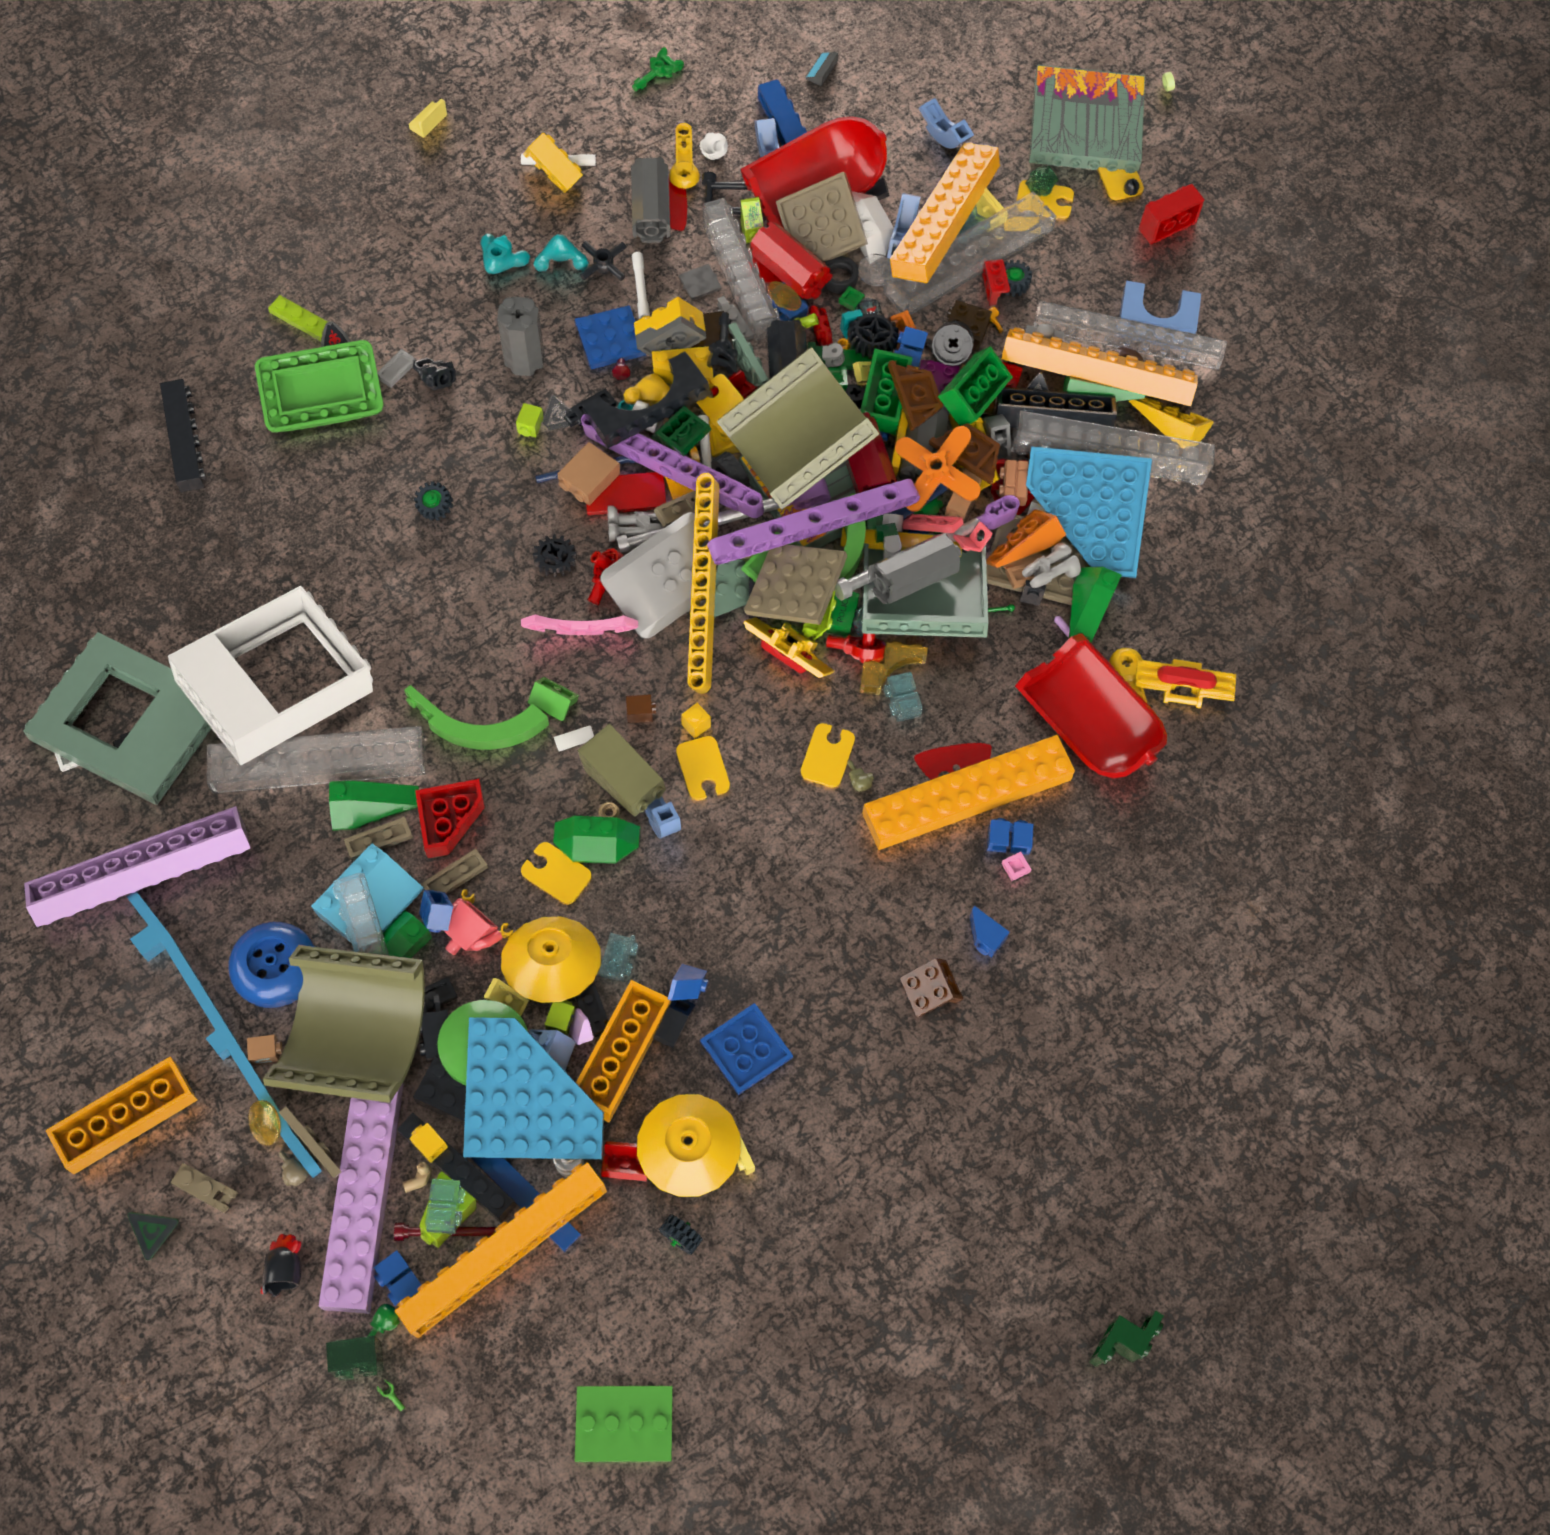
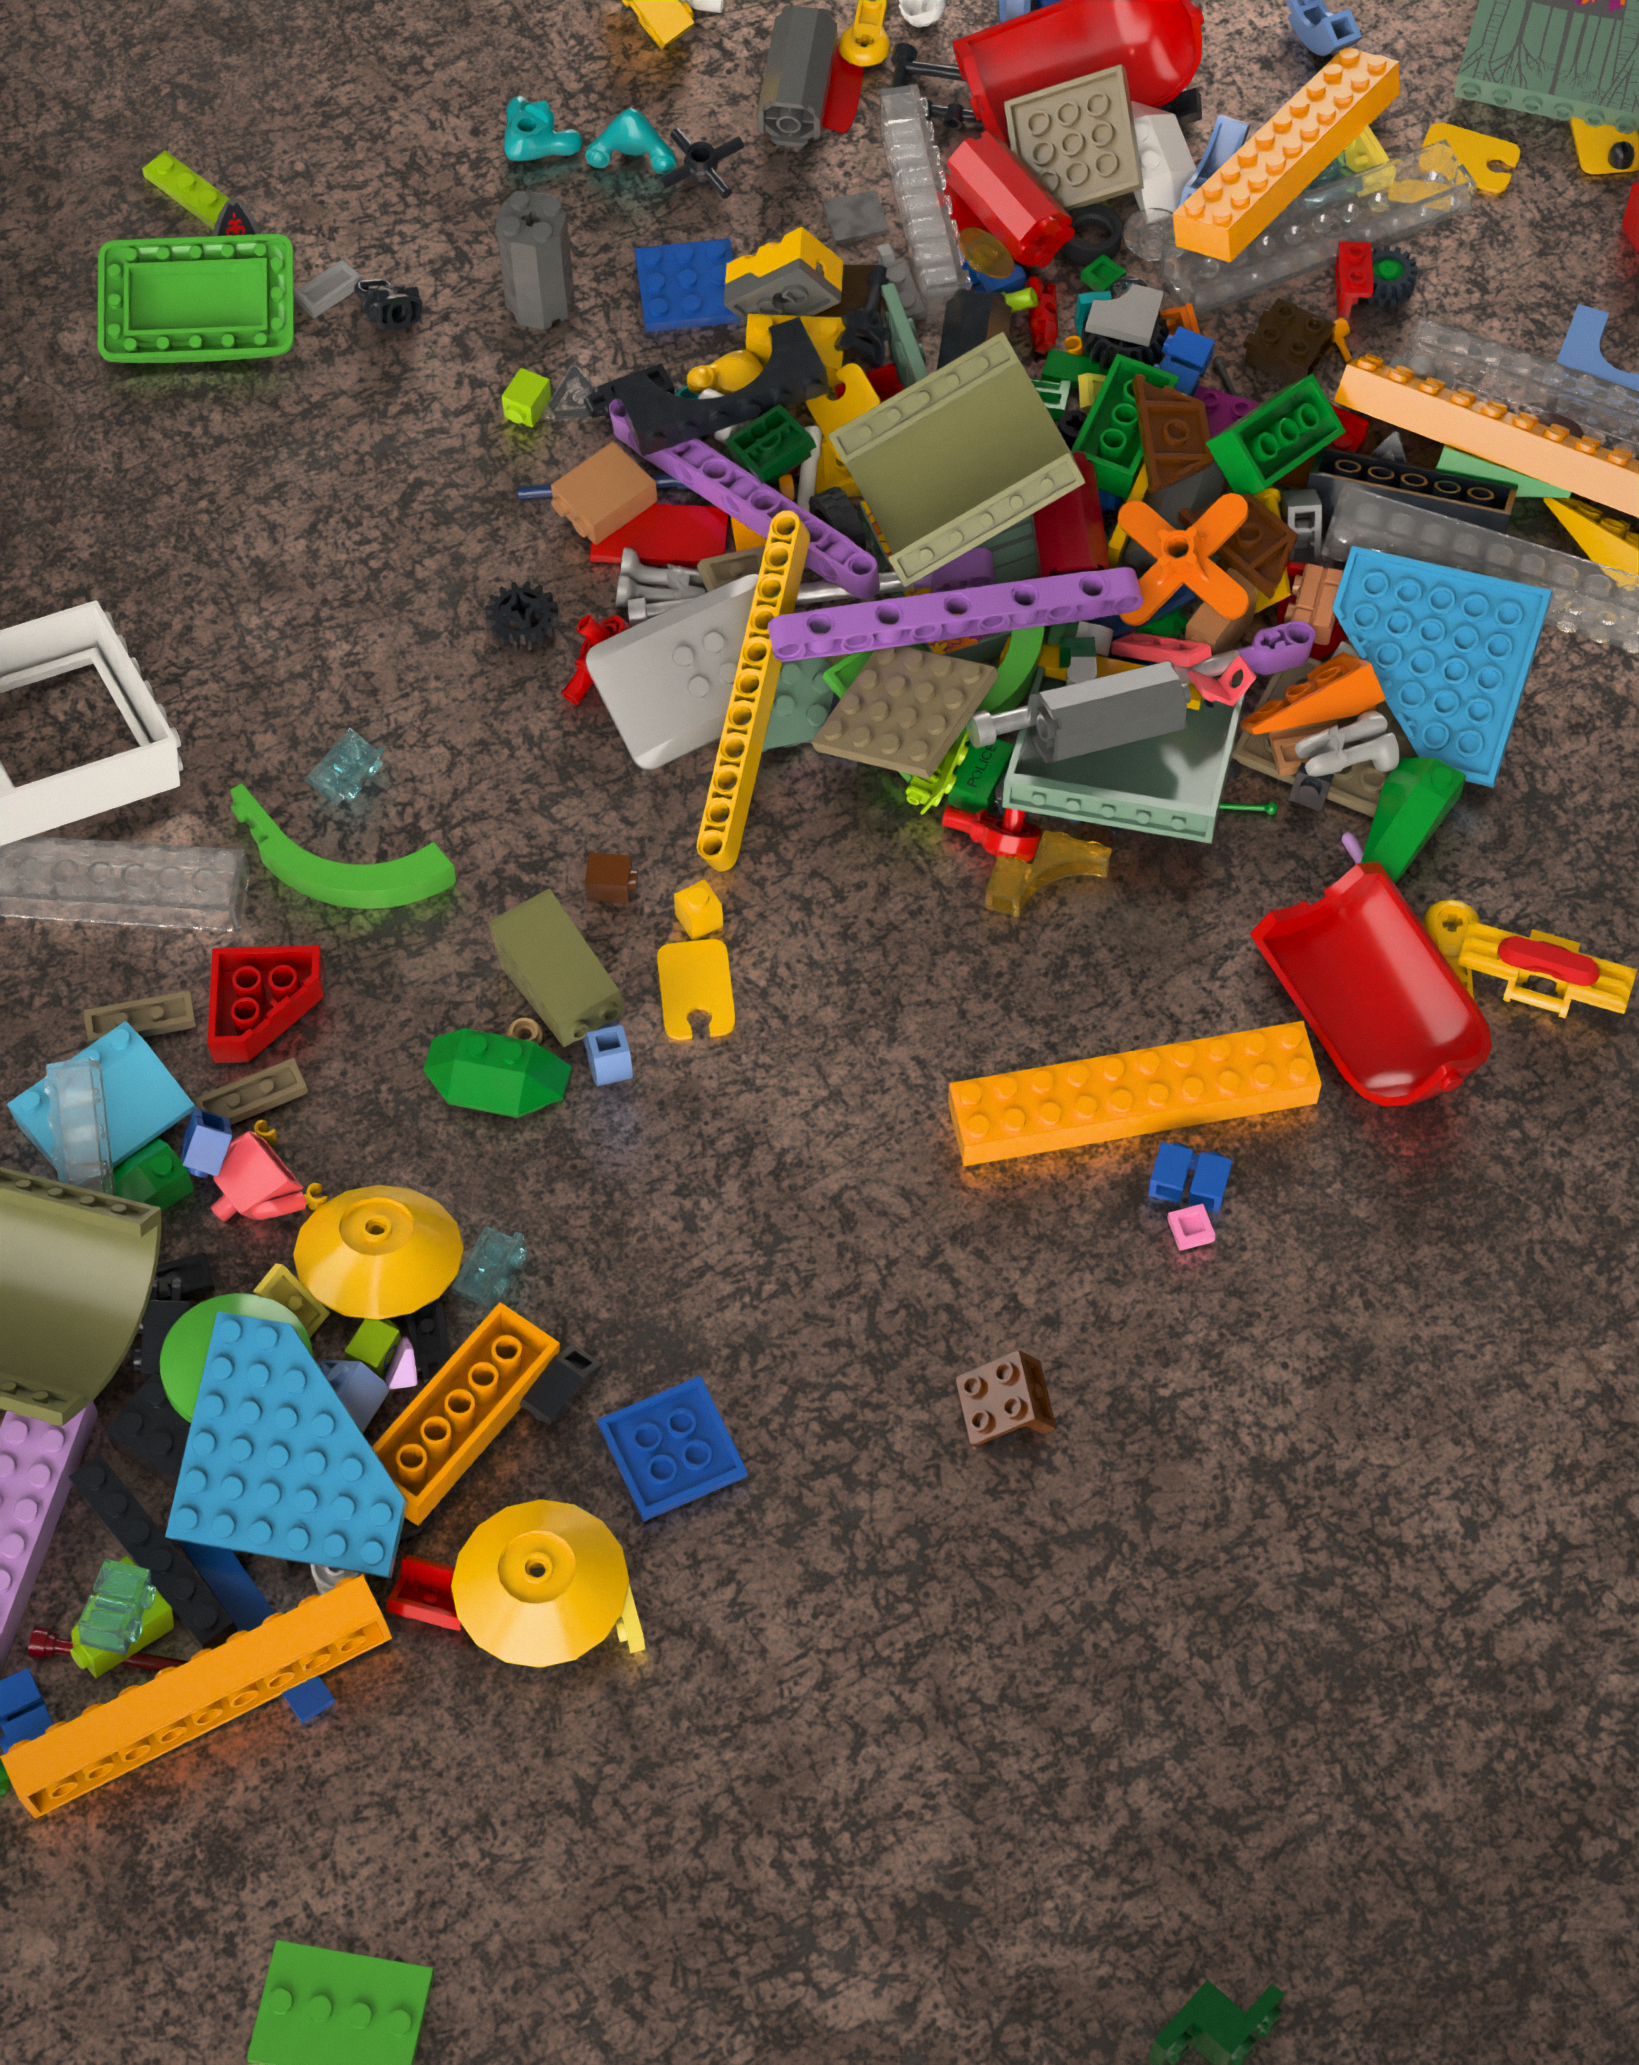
camera: 15 degrees right, 5 degrees down
green wedge [329,781,419,831] -> none
tan arm [403,1162,431,1193] -> none
yellow brick [409,1123,448,1163] -> none
black wheel [414,481,453,521] -> none
bright pink tile [521,614,638,635] -> none
yellow piece [521,842,592,905] -> none
bright green panel [528,677,579,721] -> none
white sticker [554,725,594,751] -> none
dark red rock [612,358,630,380] -> none
white piece [632,252,650,319] -> none
black wheel [659,1214,703,1255] -> none
blue slope [668,964,709,1001] -> none
lime slope [740,197,764,244] -> none
yellow piece [744,617,835,678] -> none
yellow piece [801,723,855,788] -> none
light grey leg [808,342,845,367] -> none
olive piece [847,760,874,792] -> none
clear light blue piece [884,672,923,722] -> none
red piece [914,743,992,780] -> none
wheel [932,320,975,366] -> none
blue slope [970,906,1010,958] -> none
clear green brick [1025,165,1059,197] -> none
none -> clear light blue bracket [304,728,386,807]
none -> light grey tile [1085,284,1164,347]

